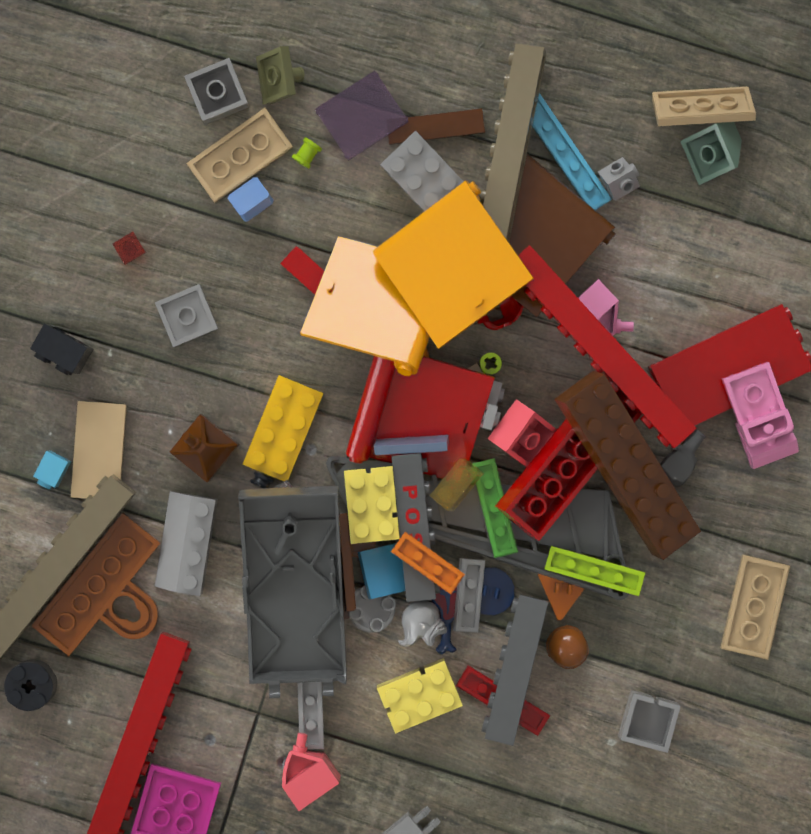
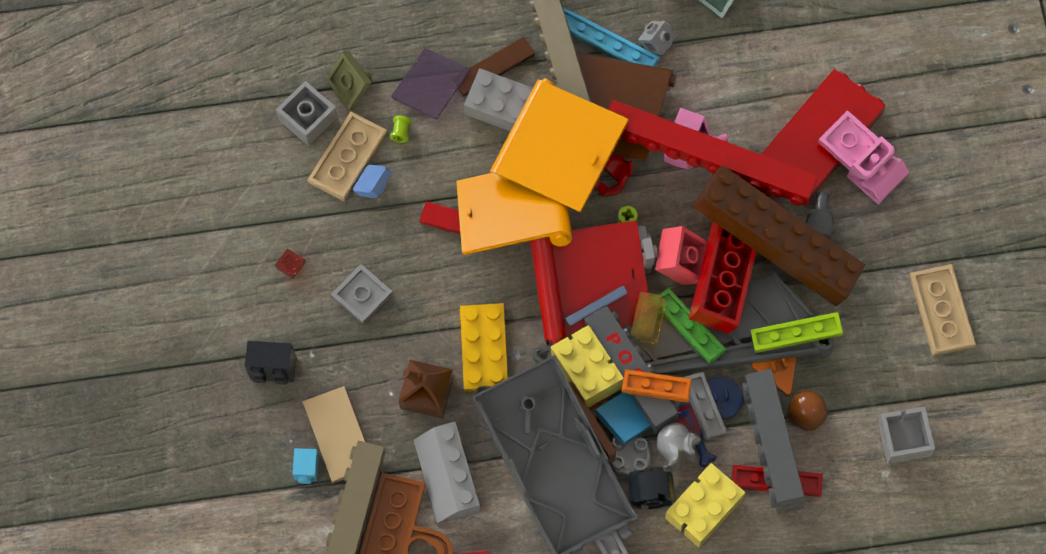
camera: 25 degrees left, 20 degrees down
none -> black brick [628,467,676,510]

